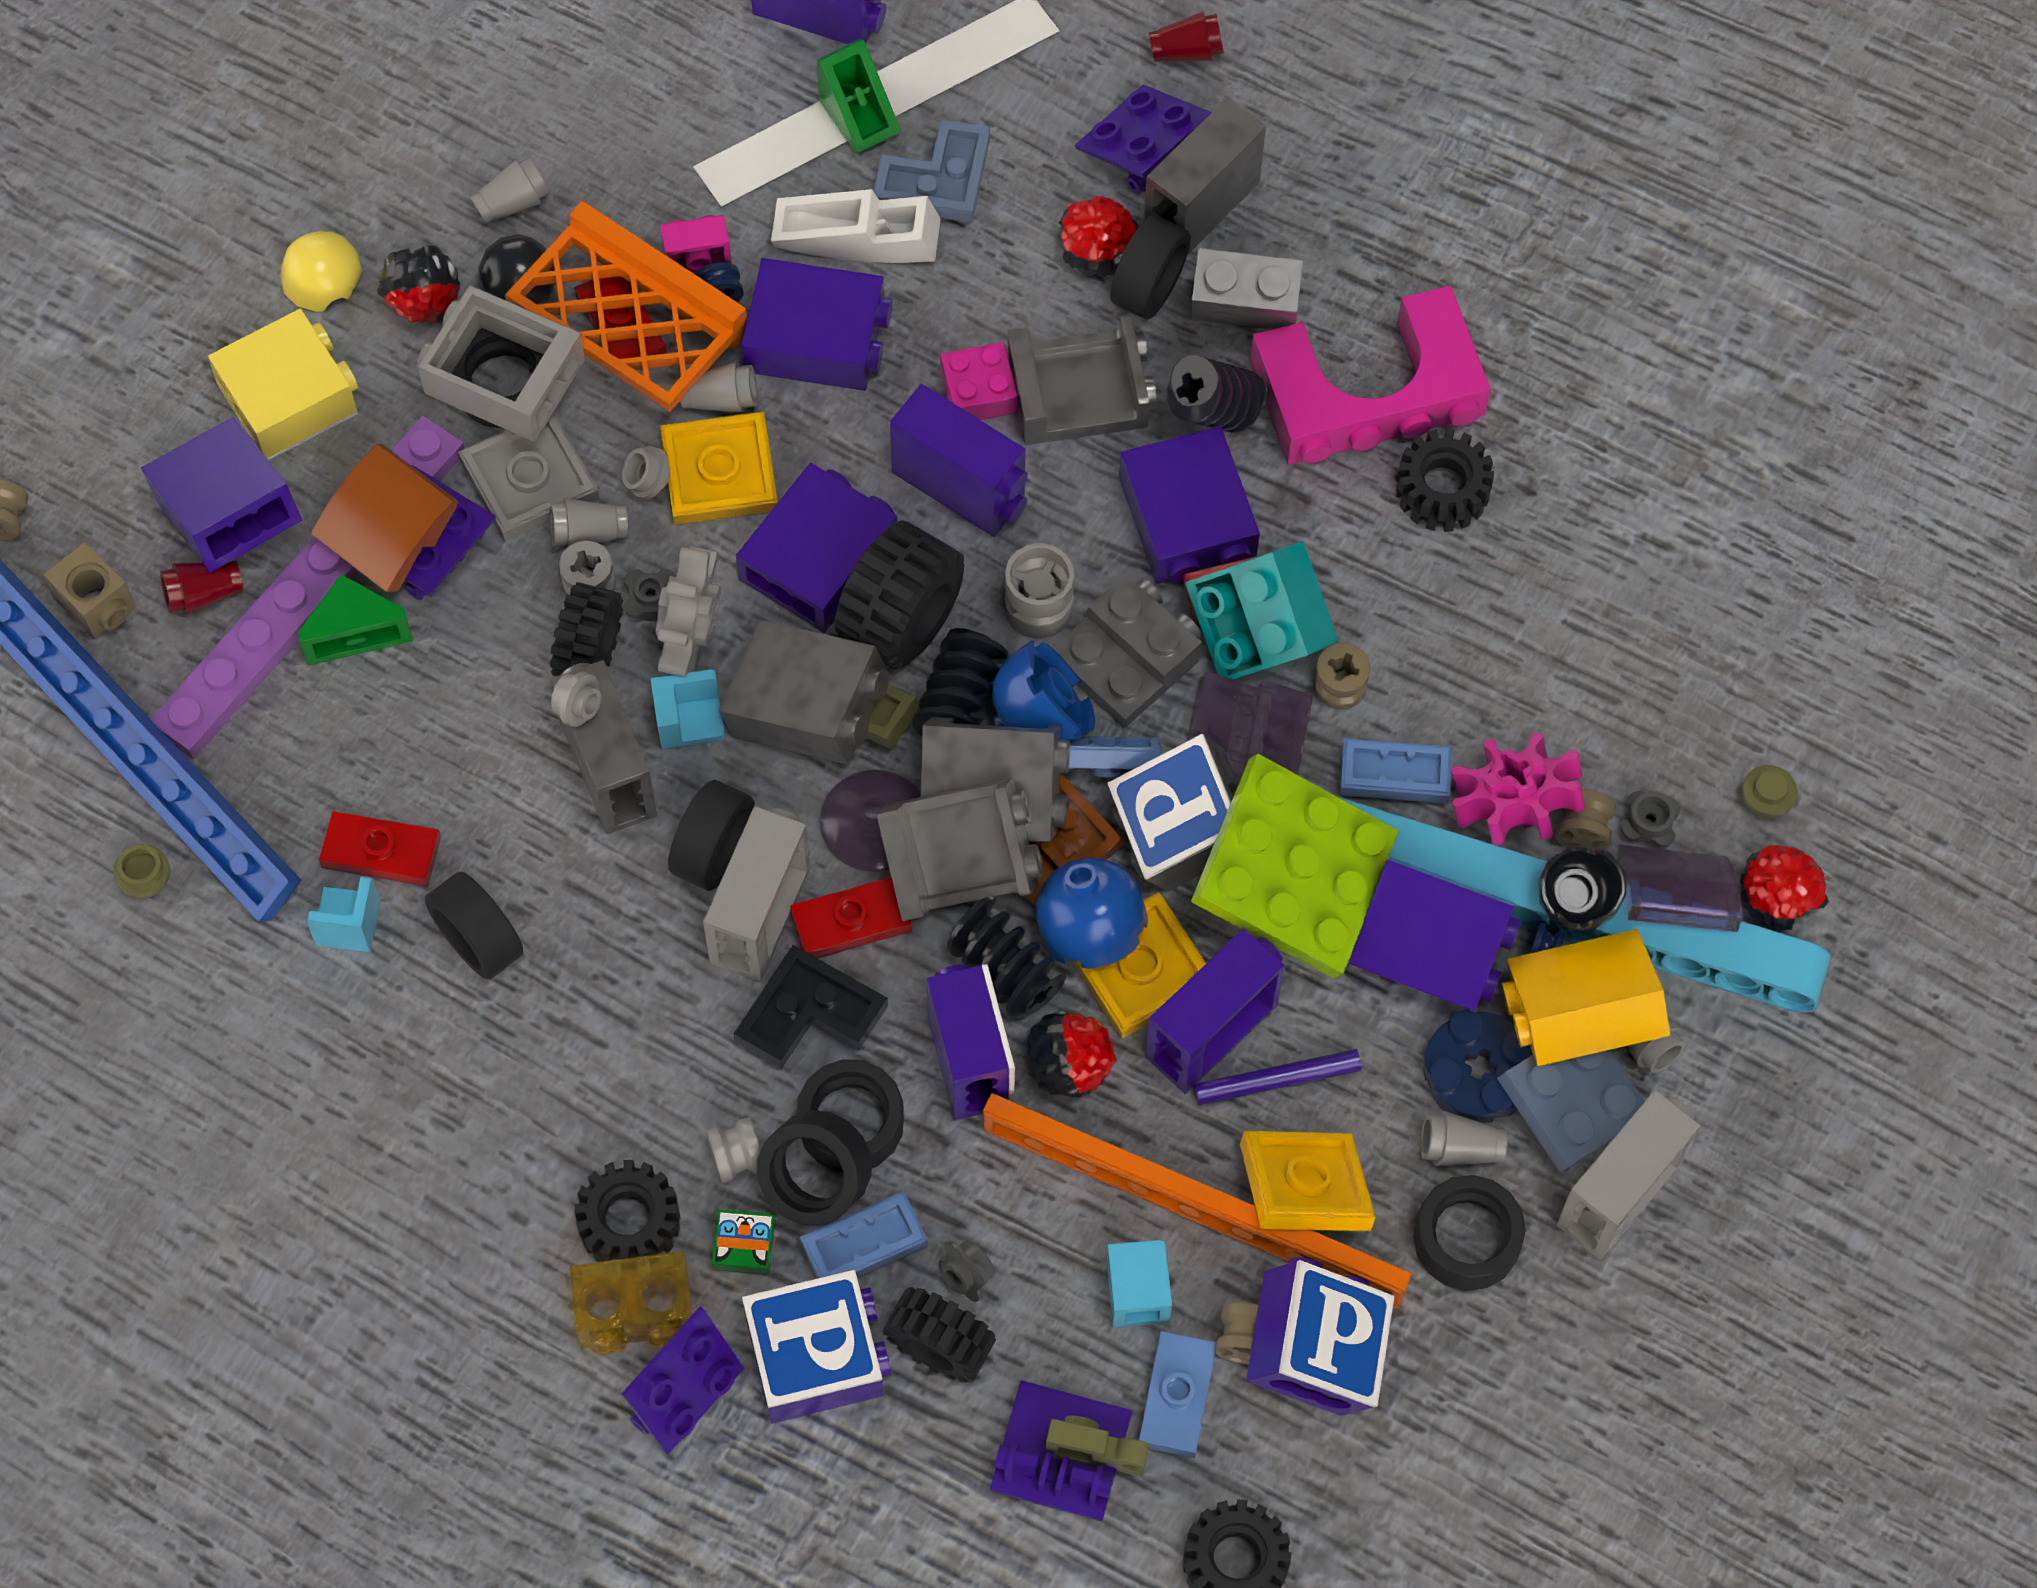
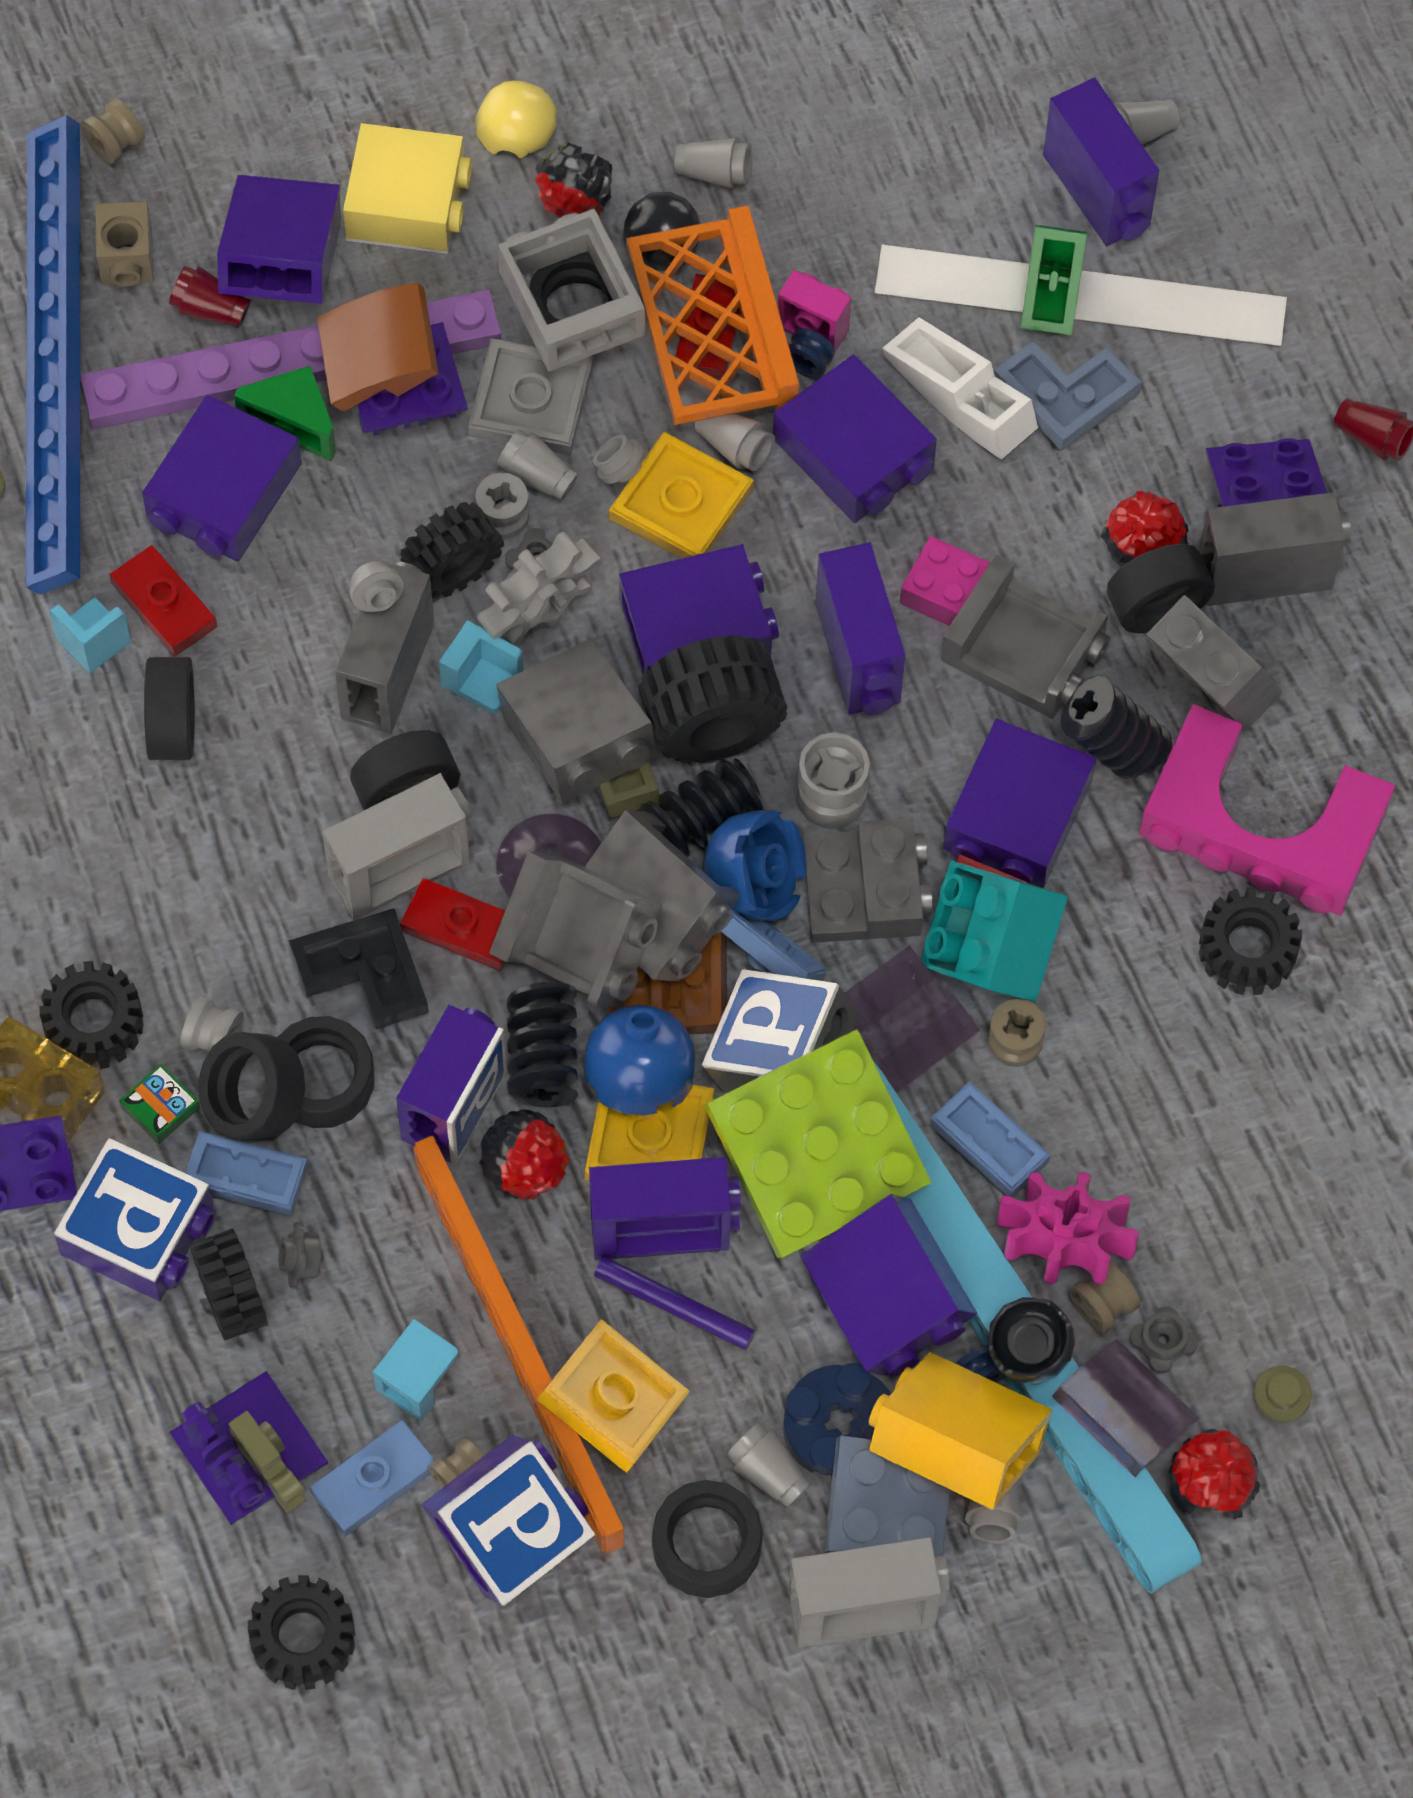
camera: 40 degrees right, 0 degrees up
none -> dark purple brick [142,394,302,562]

